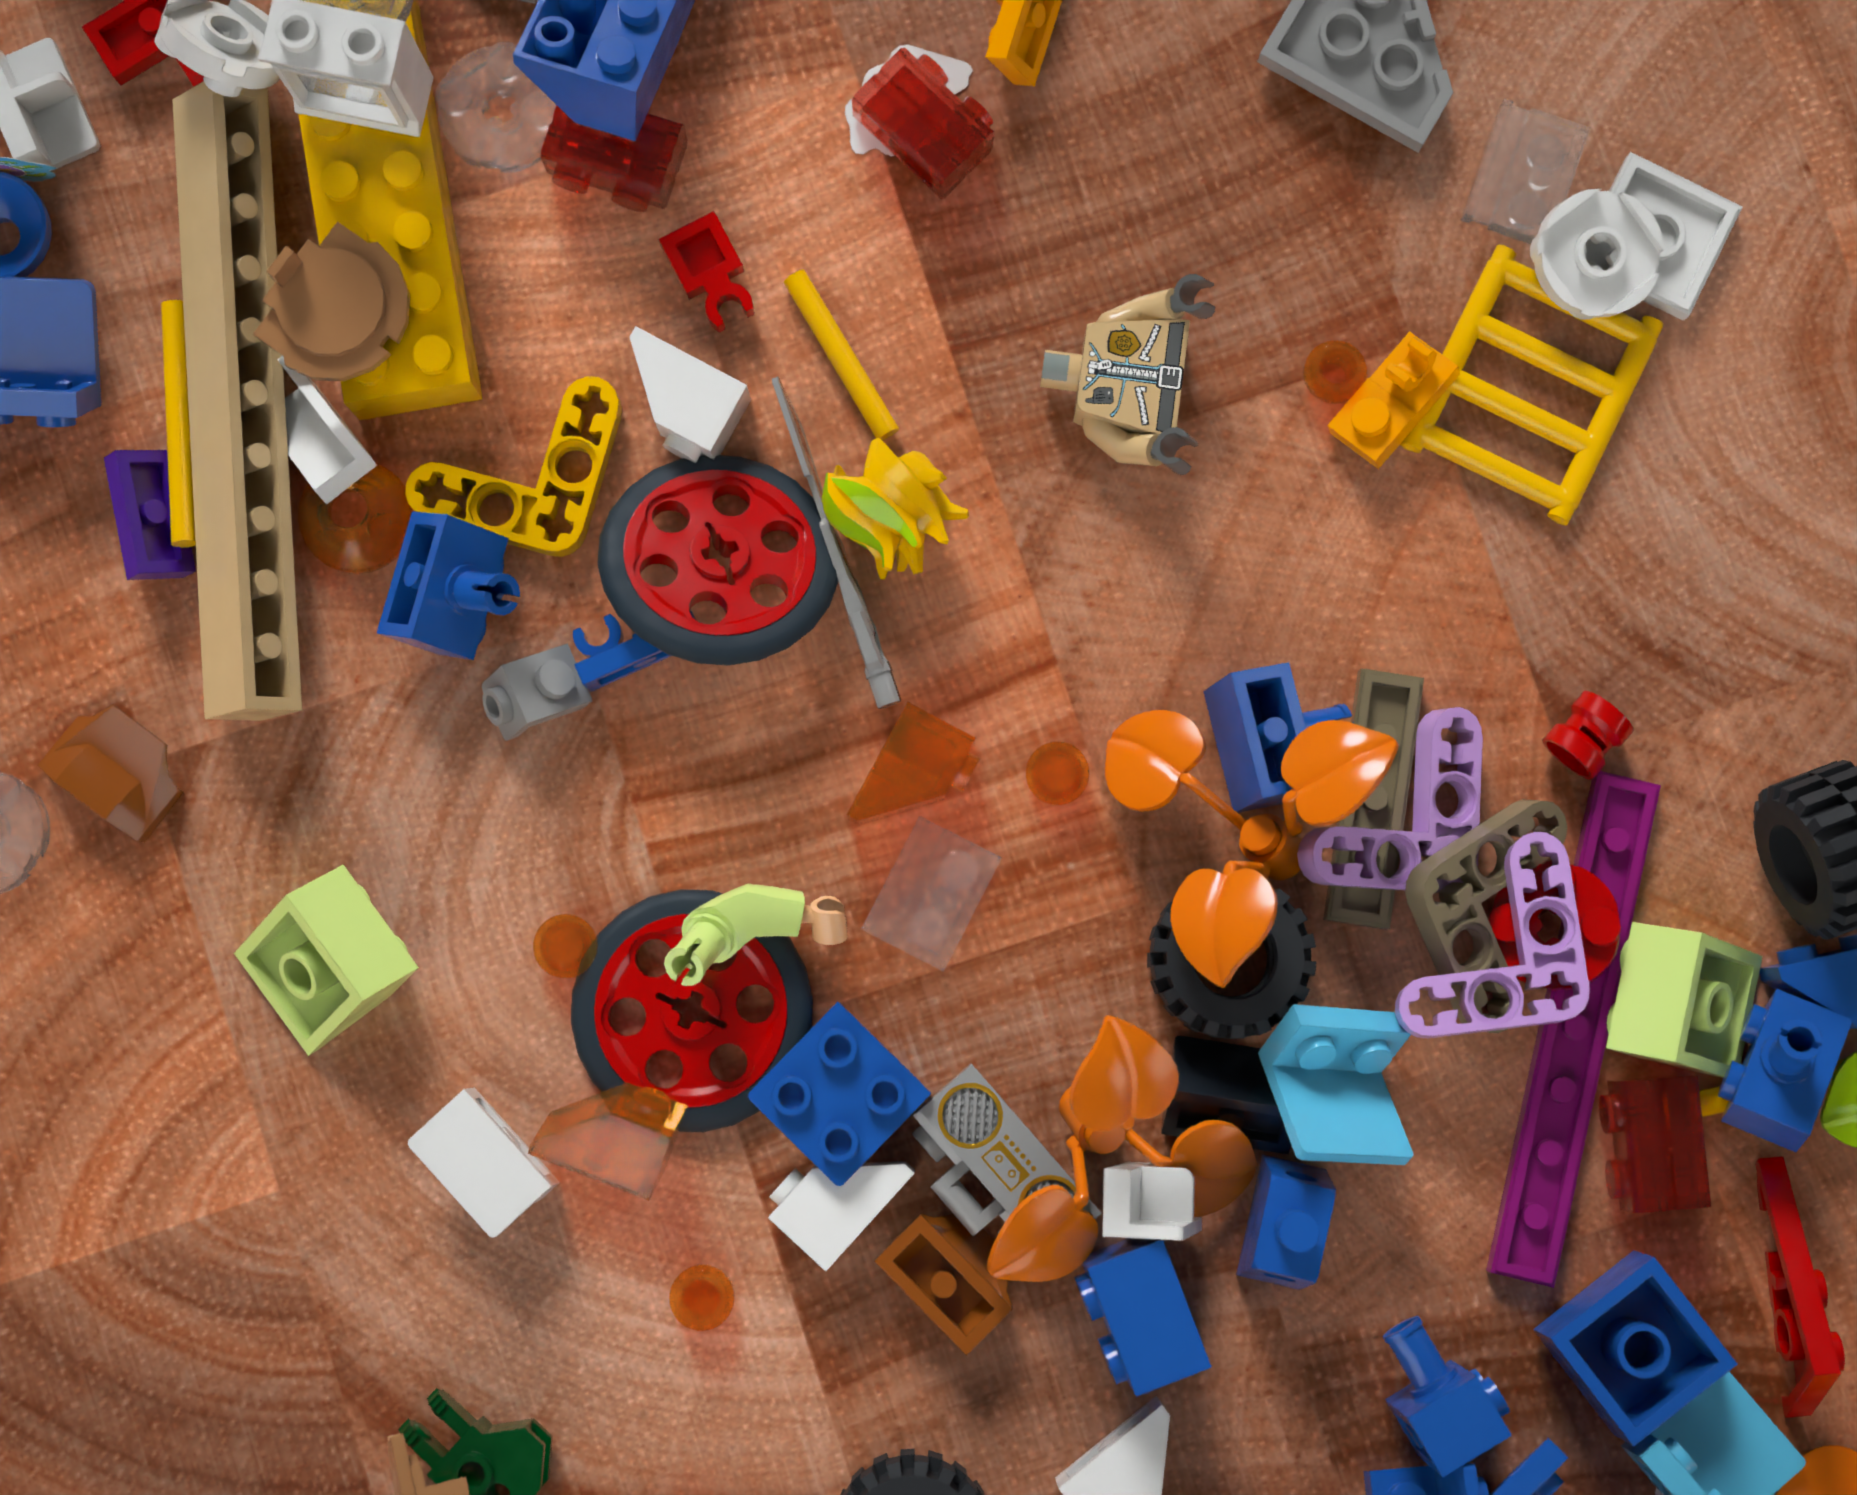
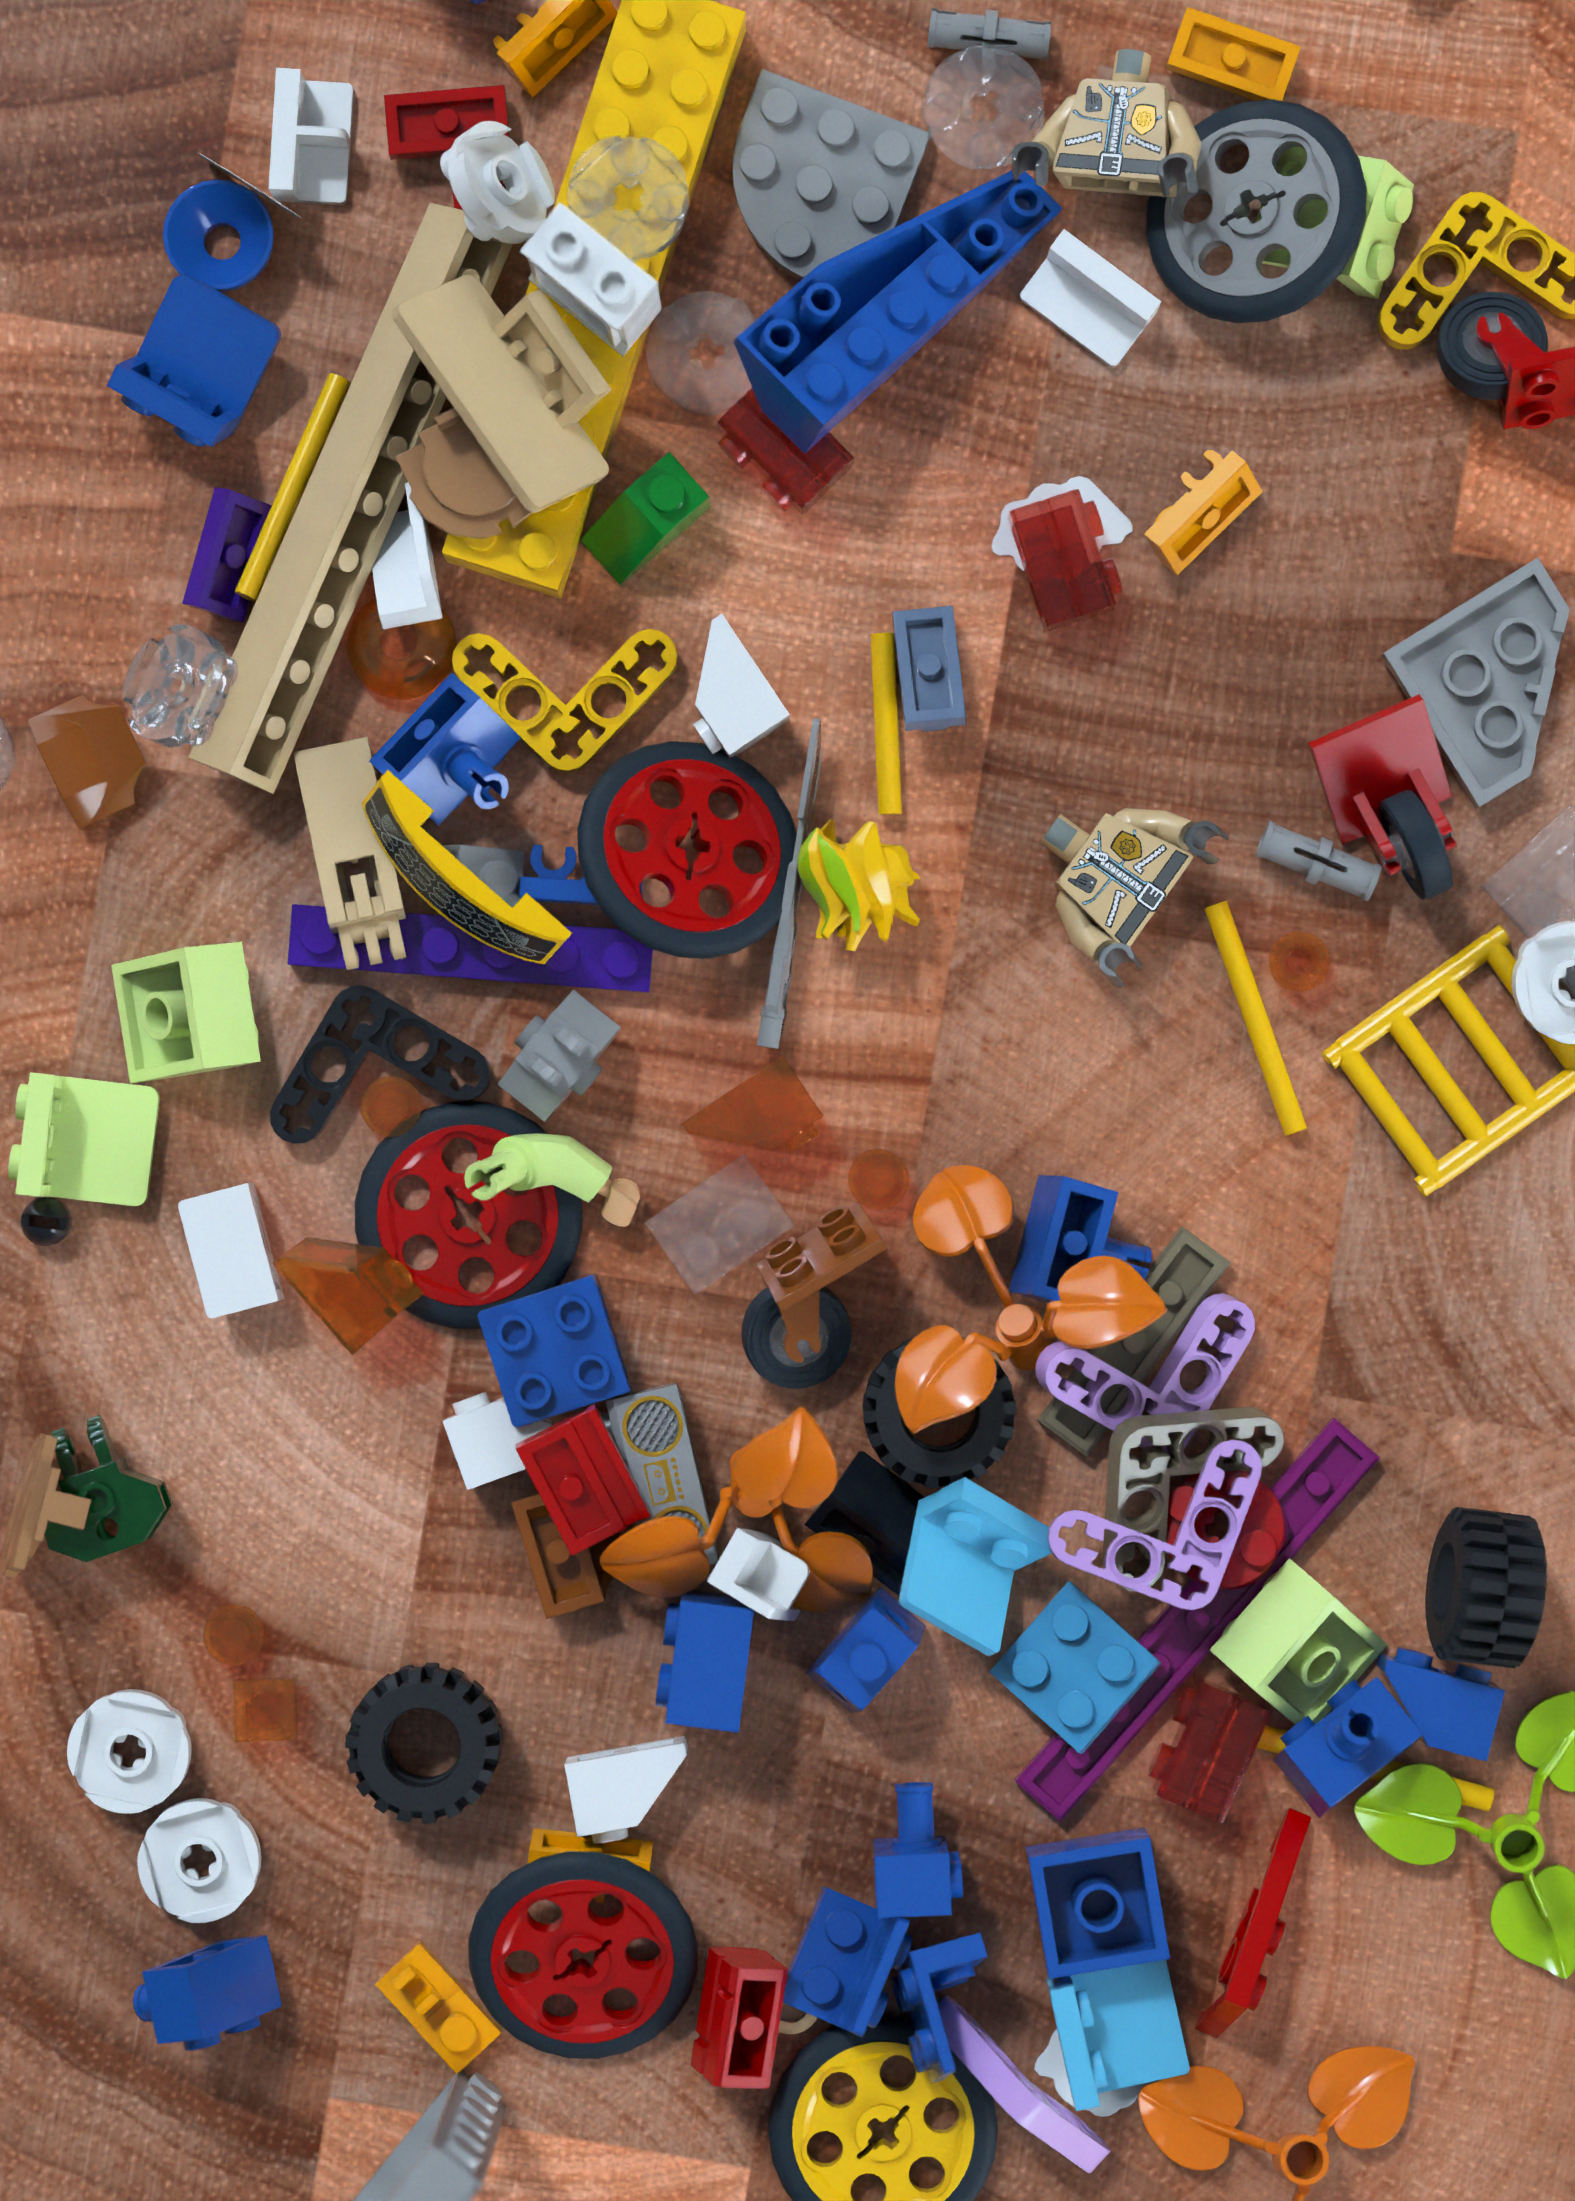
camera: 30 degrees right, 5 degrees up
red plate [658,211,754,333] -> none
clear orange plate [669,1264,735,1331] -> none
light orange plate [1327,331,1460,469] -> none
red wheel [1542,690,1634,780] -> none
none -> yellowish green bracket [8,1072,160,1206]
none -> black hinge [21,1197,72,1246]
none -> clear plate [123,624,238,748]
none -> black beam [270,985,492,1144]
none -> dark purple plate [288,904,653,993]
none -> tan hinge [293,737,407,970]
none -> slope [361,770,572,965]
none -> tan bracket [392,274,612,513]
none -> light grey hinge [498,989,621,1122]
none -> red plate [515,1404,651,1556]
none -> green slope [580,451,711,586]
none -> plate [741,1202,888,1389]
none -> sand blue plate [893,605,966,732]
none -> dark azure plate [989,1581,1162,1754]
none -> yellow bar [1204,901,1307,1136]
none -> light grey pin [1255,821,1382,901]
none -> red plate [1308,694,1457,900]

